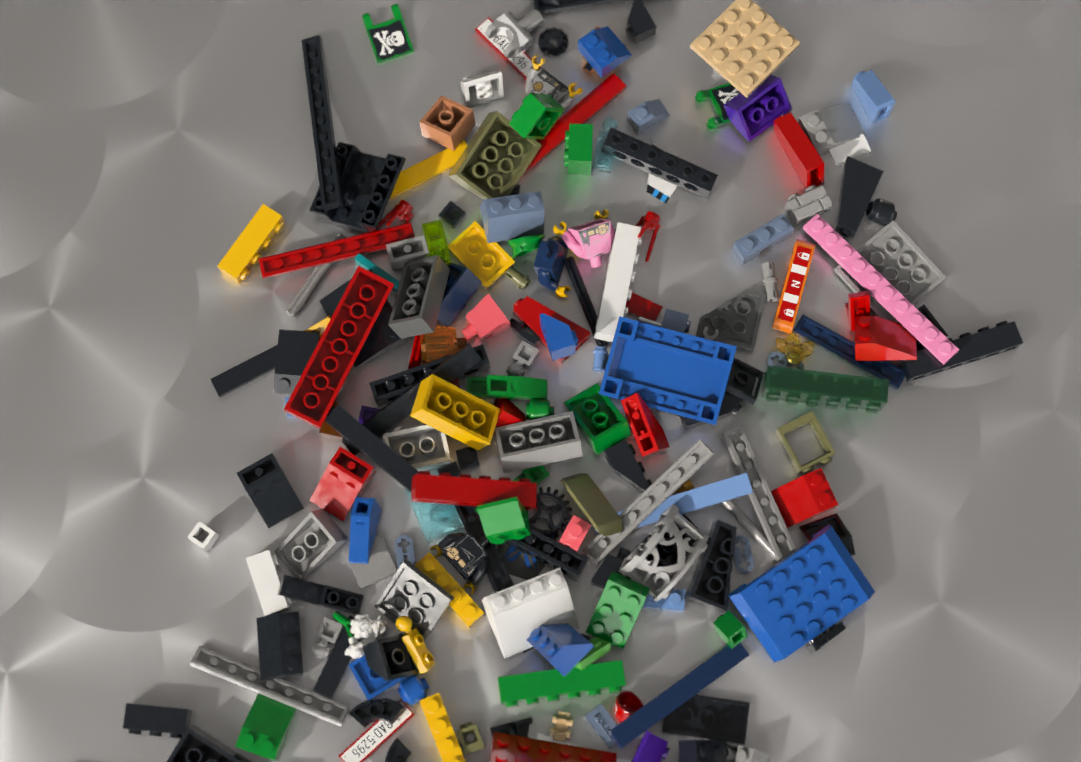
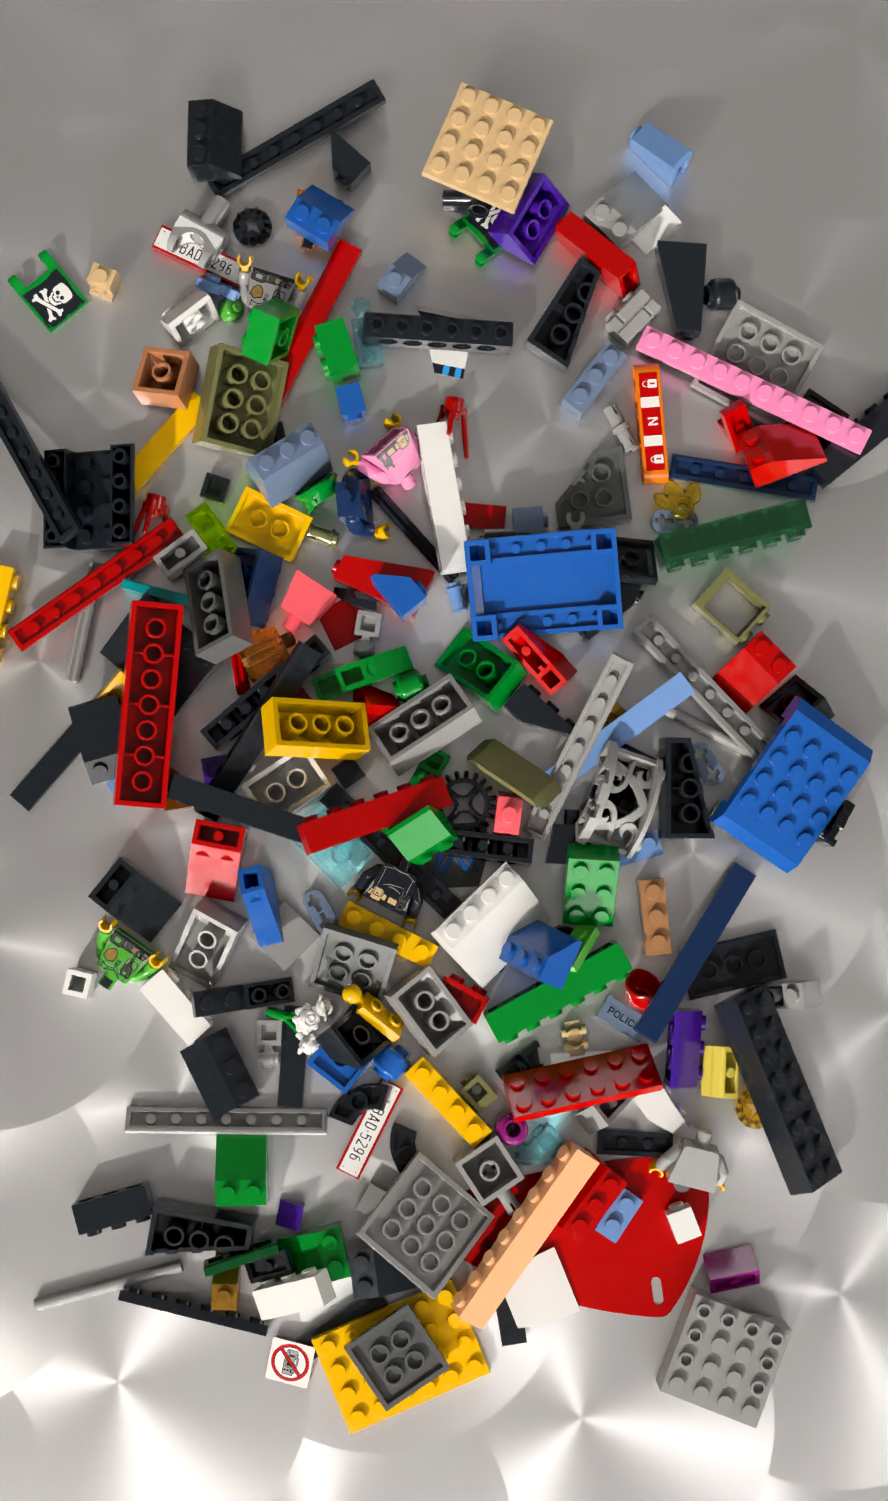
camera: 25 degrees left, 10 degrees up
green brick [713,611,748,649] -> none
none -> tan brick [86,262,122,302]
none -> torso [96,914,168,990]
none -> medium blue plate [195,273,240,301]
none -> bright green piece [217,298,244,322]
none -> red sticker [319,595,362,651]
none -> blue brick [335,381,367,423]
none -> light grey slope [383,965,473,1057]
none -> black piece [442,188,491,218]
none -> red bracket [442,973,490,1025]
none -> black wedge [523,258,601,373]
none -> medium nougat brick [636,878,672,956]

